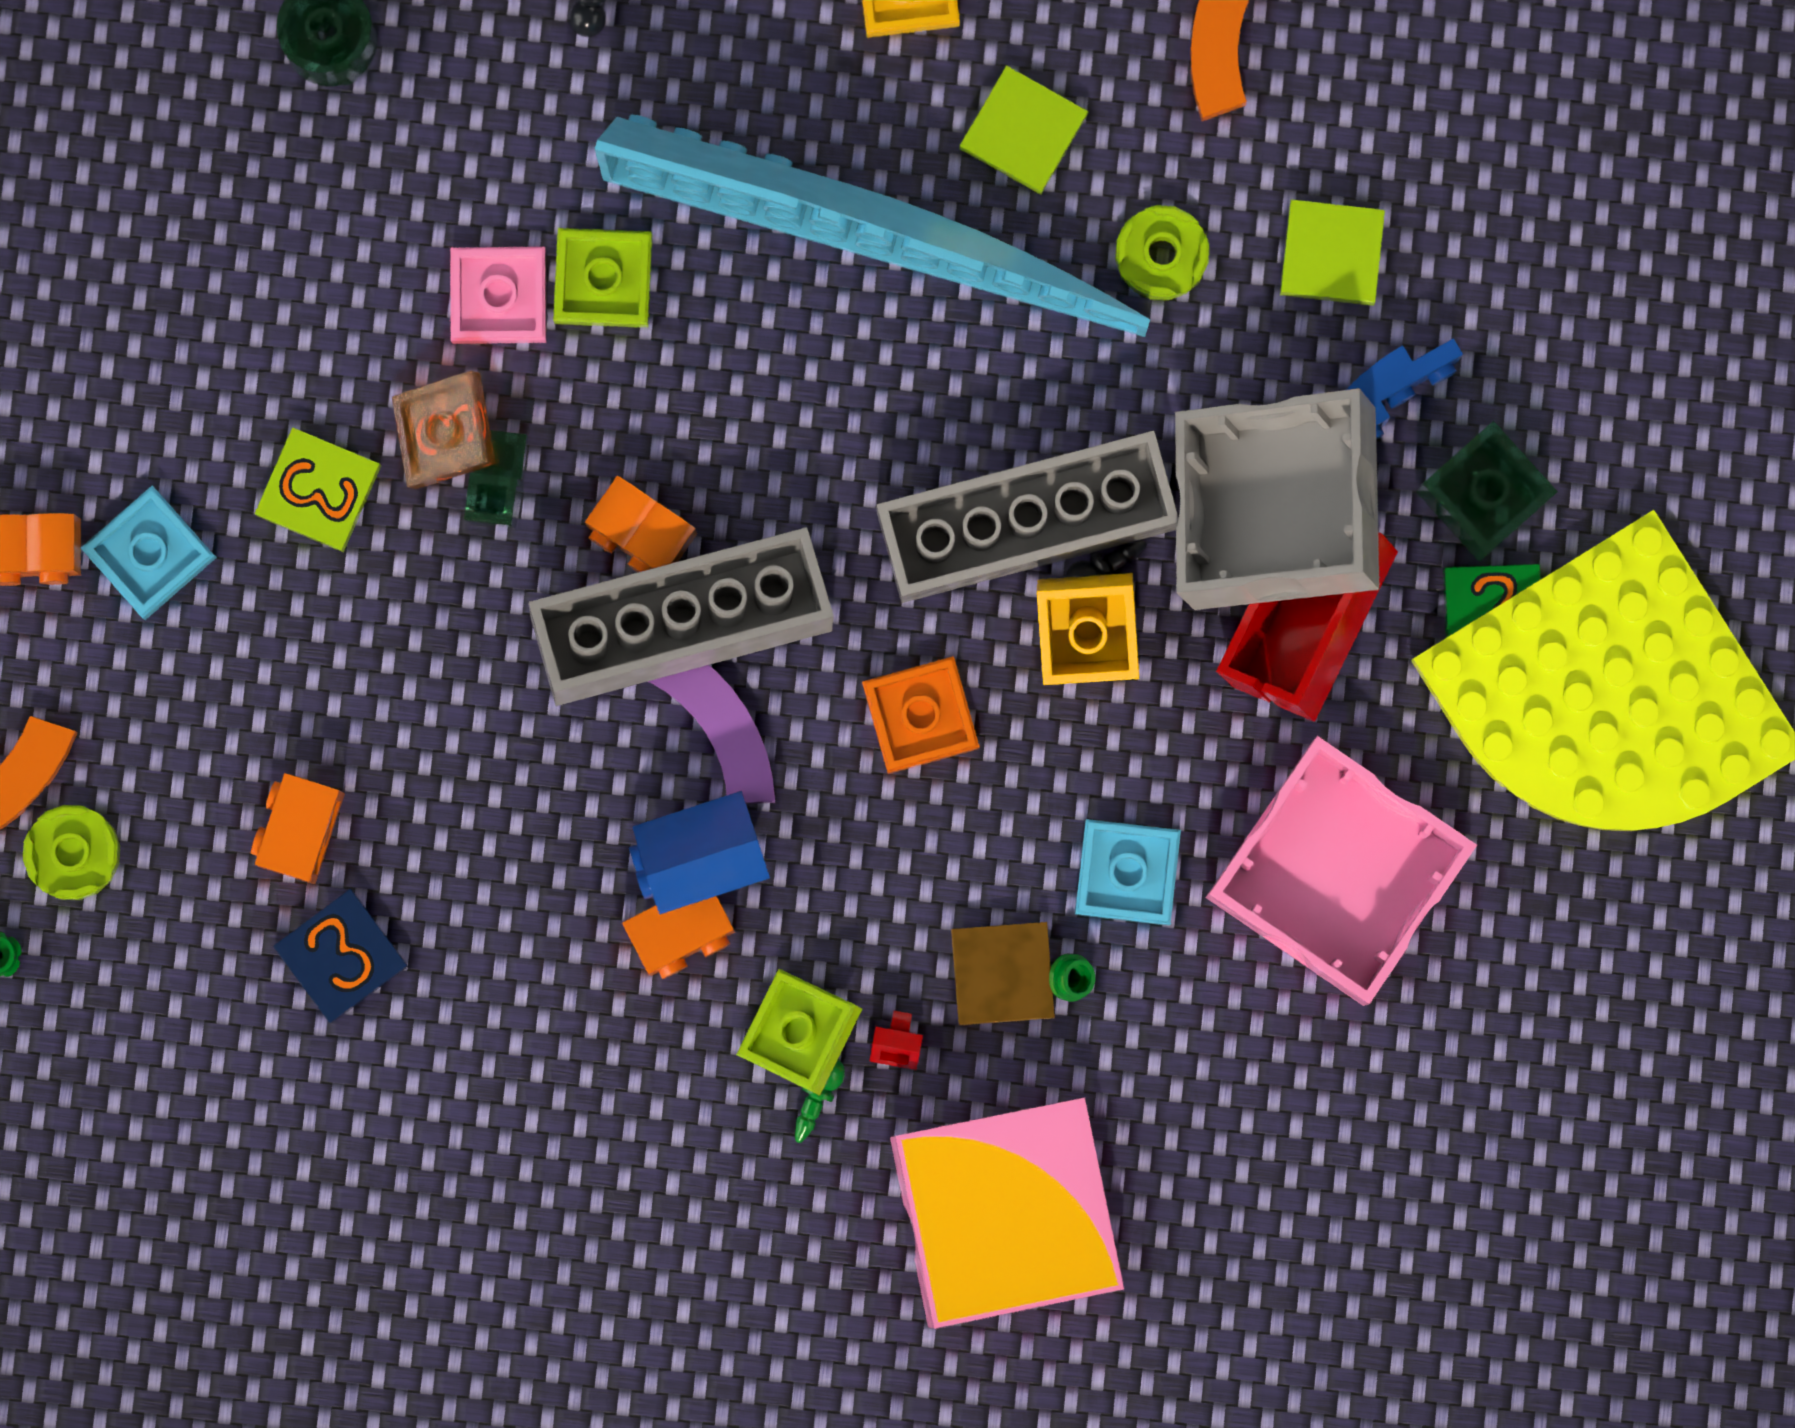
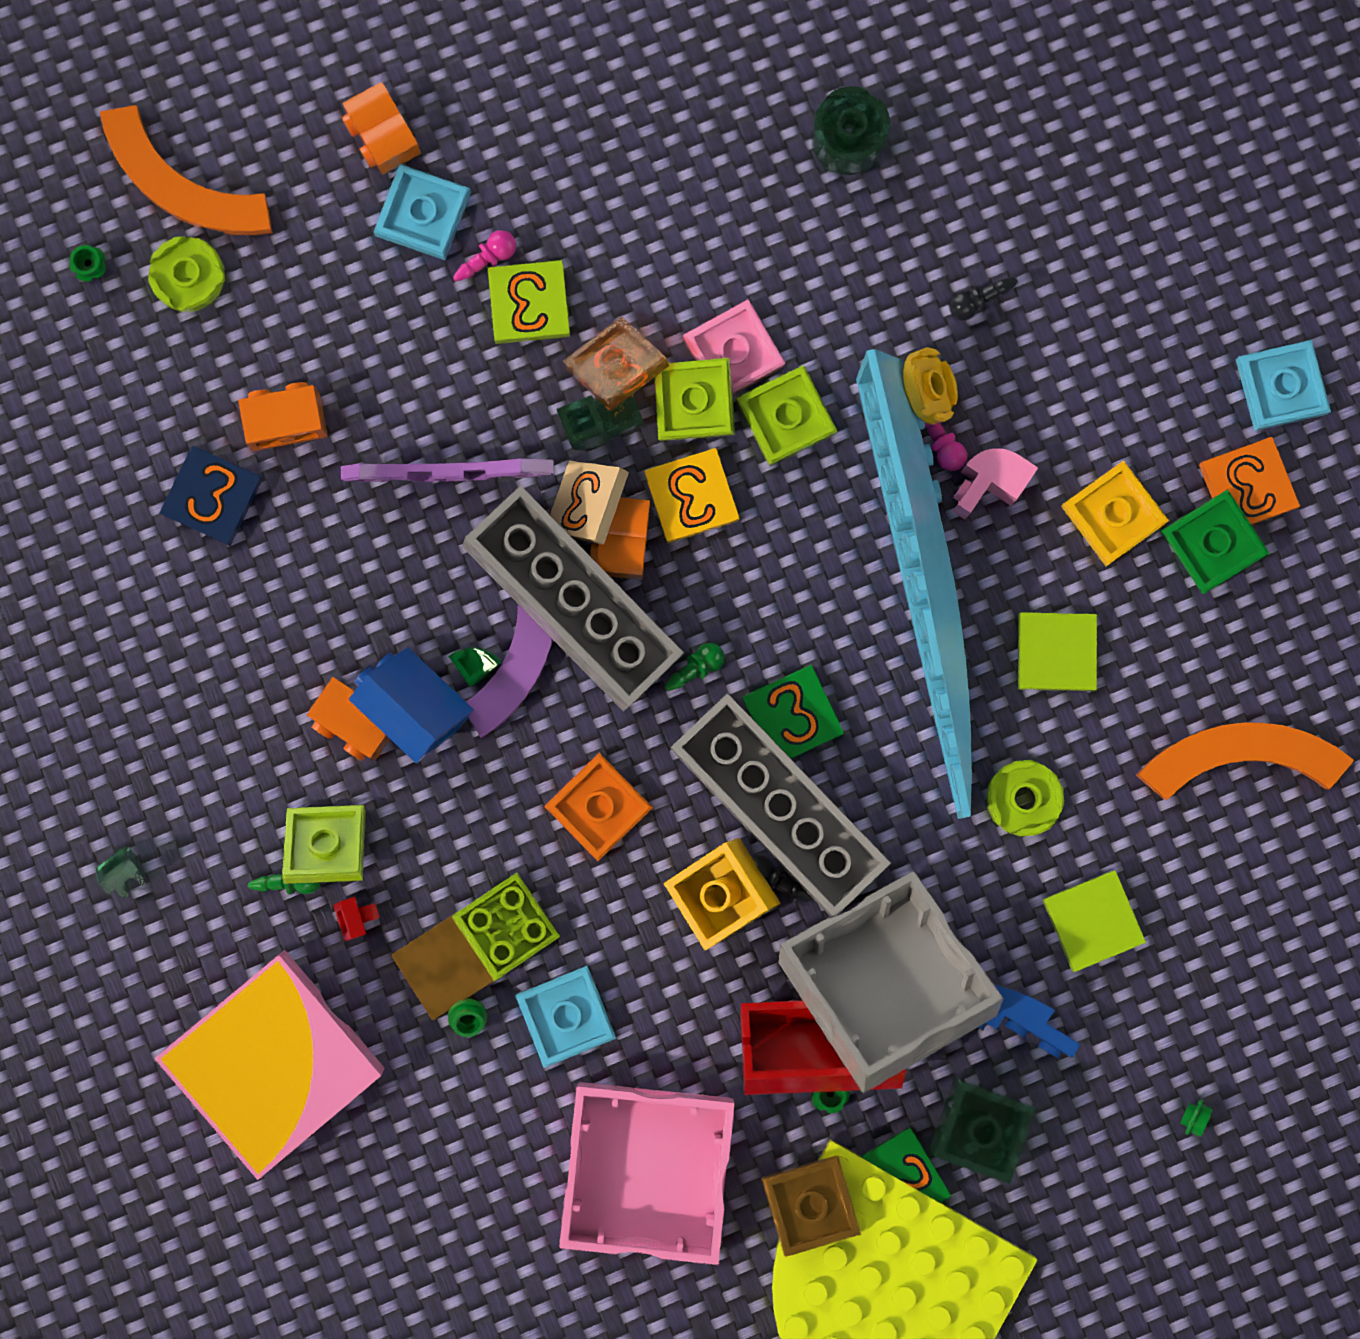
camera: 60 degrees right, 0 degrees up
none -> clear green tile [95,845,145,898]
none -> medium lavender tile [341,458,554,482]
none -> green tile [448,647,502,687]
none -> lime tile [452,873,560,982]
none -> dark pink bar [453,230,516,282]
none -> tan tile [550,460,629,545]
none -> yellow tile [644,448,740,544]
none -> lime tile [654,358,735,441]
none -> green bar [664,643,725,691]
none -> green tile [742,665,844,759]
none -> pearl gold tile [762,1155,861,1257]
none -> green plate [812,1091,850,1114]
none -> yellow tile [903,347,958,425]
none -> dark pink bar [925,423,967,471]
none -> bright pink brick [953,449,1038,519]
none -> green plate [1180,1099,1213,1138]

